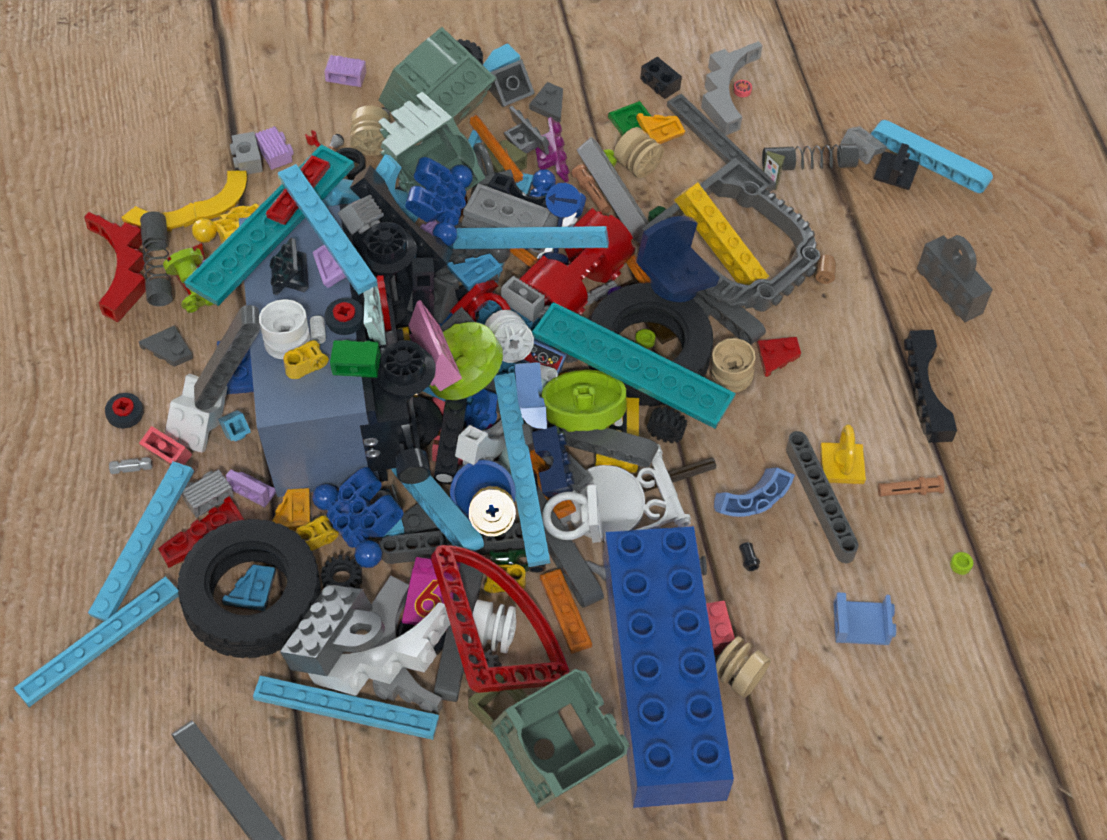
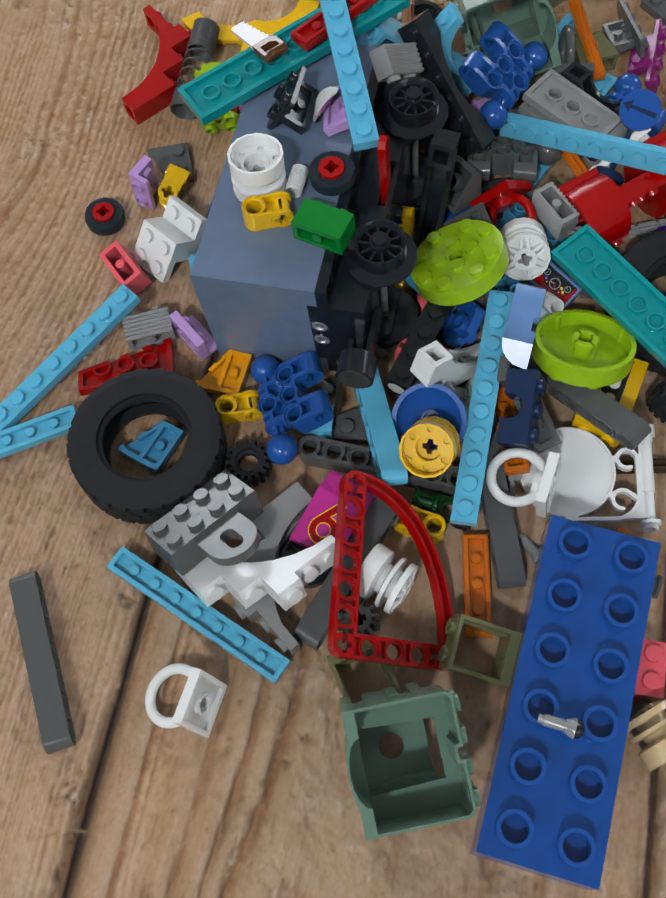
camera: 30 degrees right, 10 degrees up
light grey axle [109,457,152,474] -> none
dark grey beam [194,305,261,410] -> none
light aqua wing [363,286,386,346] -> none
bright pink slope [409,300,462,391] -> none
dark azure wing [447,254,503,291] -> none
none -> lavender bracket [128,155,159,210]
none -> white tile [145,663,228,738]
none -> yellow piece [158,163,192,209]
none -> piece [231,21,288,65]
none -> white sticker [313,86,338,122]
none -> olive window [438,613,522,688]
none -> light grey piece [537,714,585,739]

